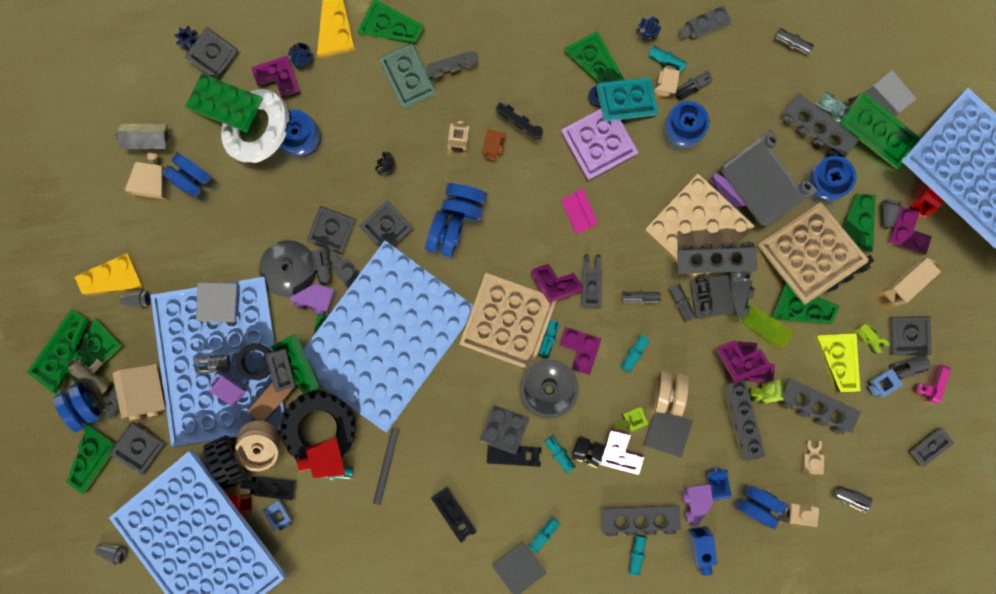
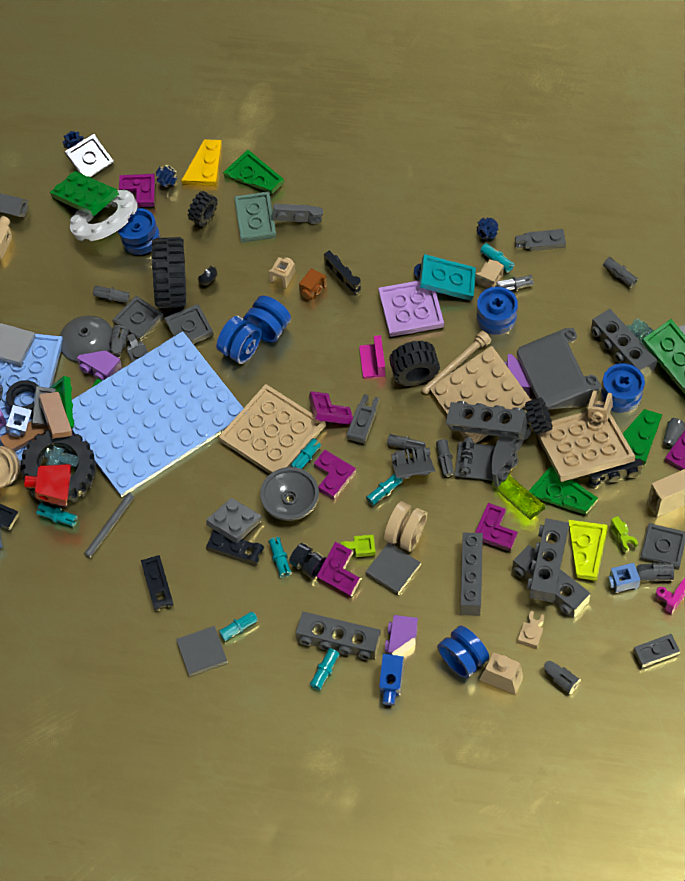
camera: 20 degrees right, 25 degrees down
blue wheel [161,152,212,198] -> none
green wing [564,31,625,83] -> none
blue bracket [707,468,732,501] -> none
magenta plate [716,340,770,383] -> none
lime plate [748,379,784,403] -> none
none -> brick [6,405,32,437]
none -> medium nougat tile [39,392,72,439]
none -> clear light blue plate [45,446,79,467]
none -> dark grey axle [93,285,130,304]
none -> black tyre [152,237,187,308]
none -> black tyre [187,191,218,226]
none -> black tyre [389,341,440,386]
none -> dark grey hinge [391,446,435,479]
none -> tan piece [422,331,491,394]
none -> black tyre [525,397,553,435]
none -> dark grey brick [527,518,569,603]
none -> tan window [588,391,613,422]

